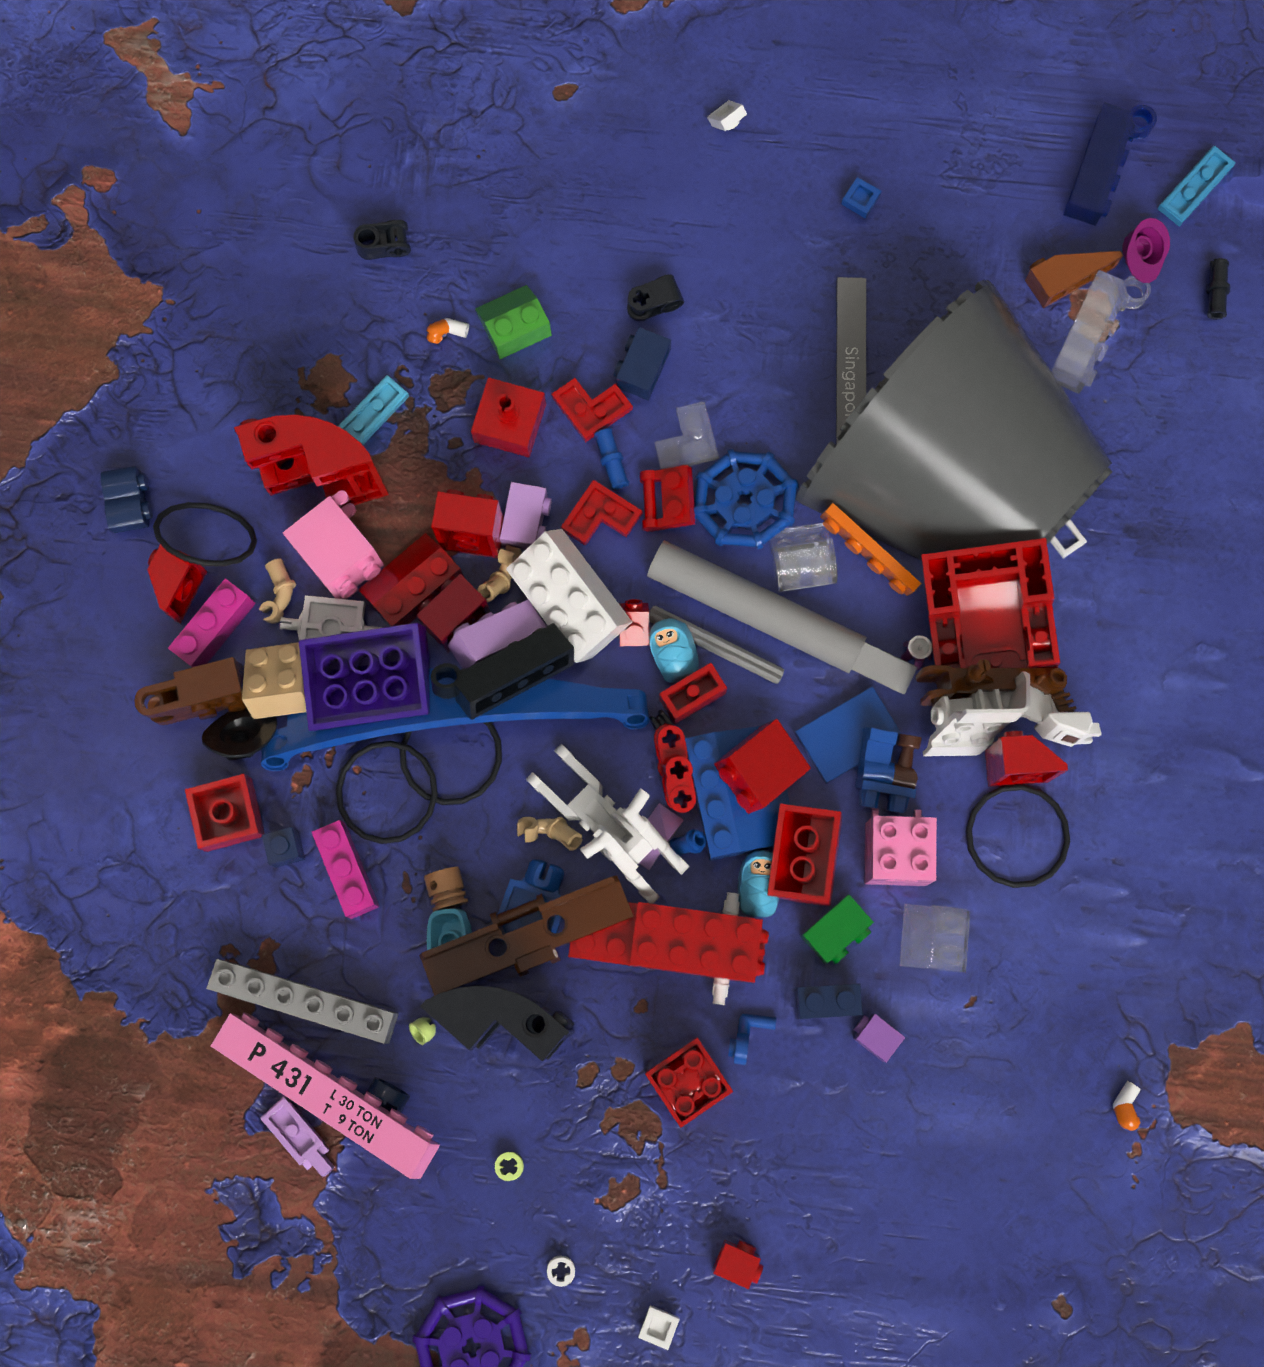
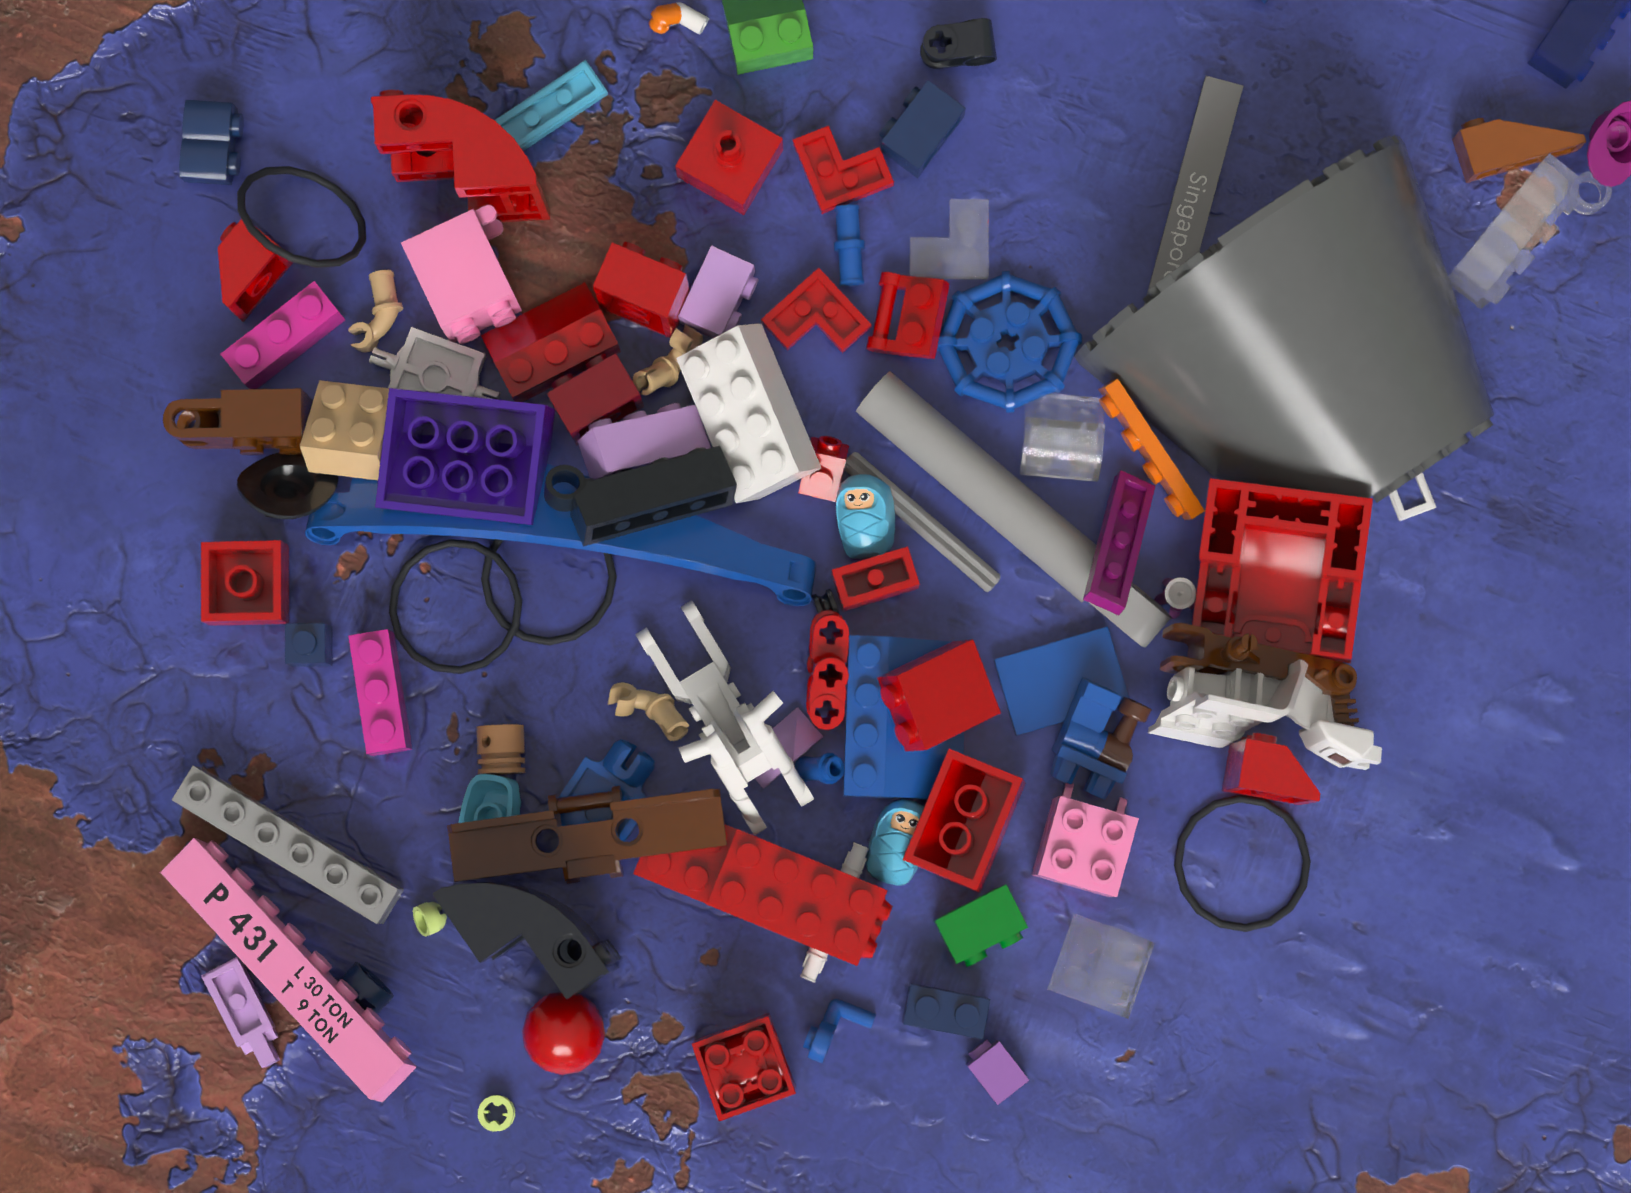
camera: 10 degrees right, 5 degrees up
none -> red piece [522,992,605,1075]
none -> magenta plate [1083,470,1155,616]

